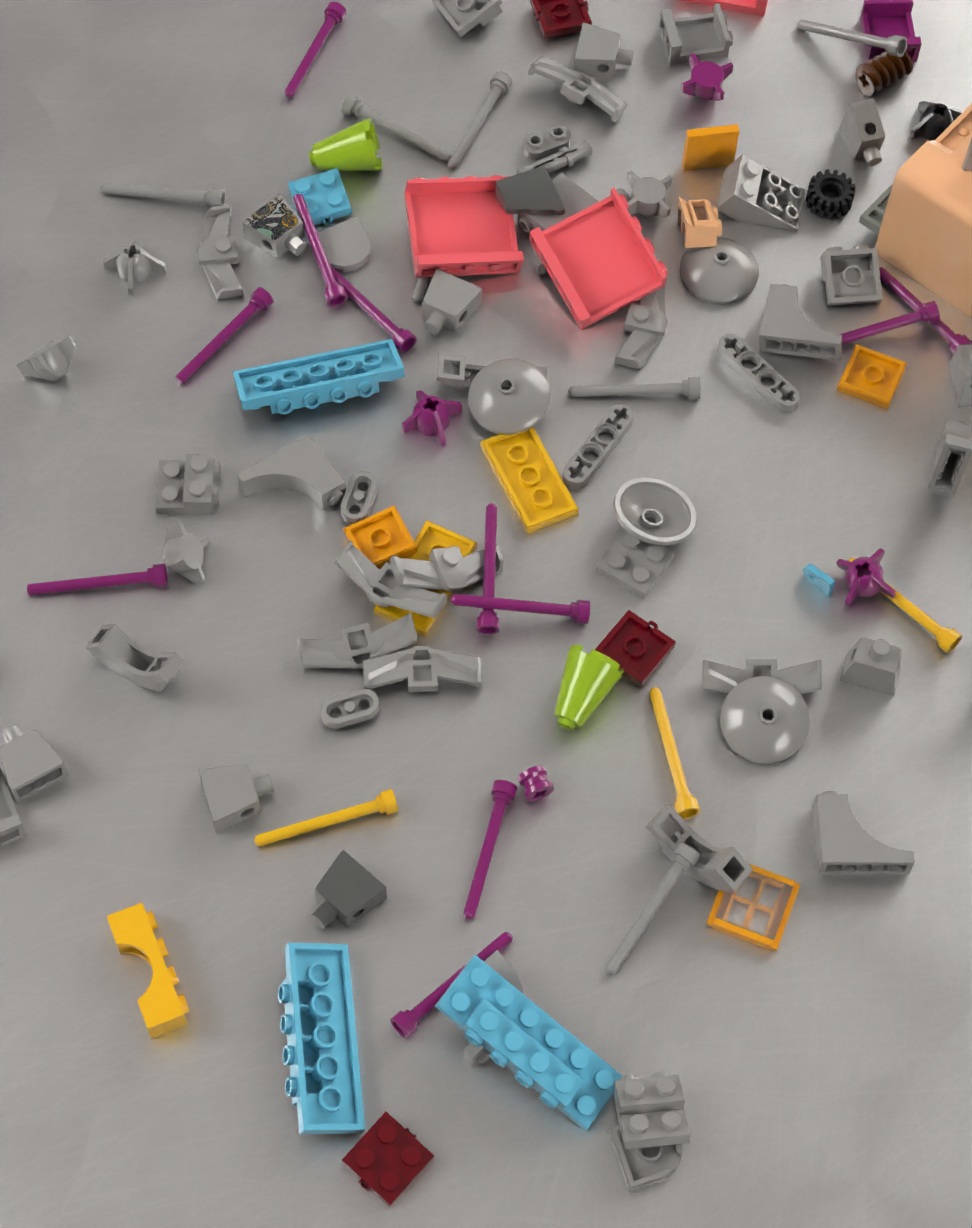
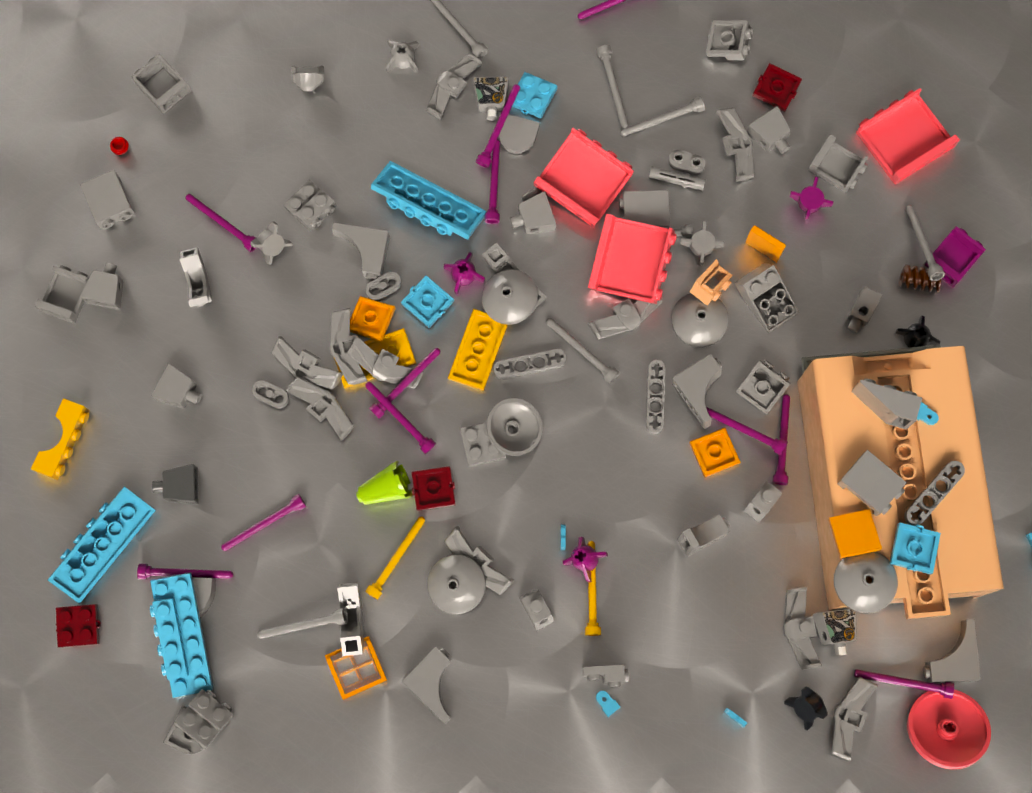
camera: 50 degrees right, 15 degrees up
magenta piece [175,287,274,384] -> none
yellow piece [254,788,399,846] -> none
lime cone [309,118,383,171] -> none
dark grey slope [496,166,565,215] -> none
magenta wheel [517,765,554,802] -> none
black tyre [806,169,855,220] -> none
none -> medium azure plate [401,276,454,328]

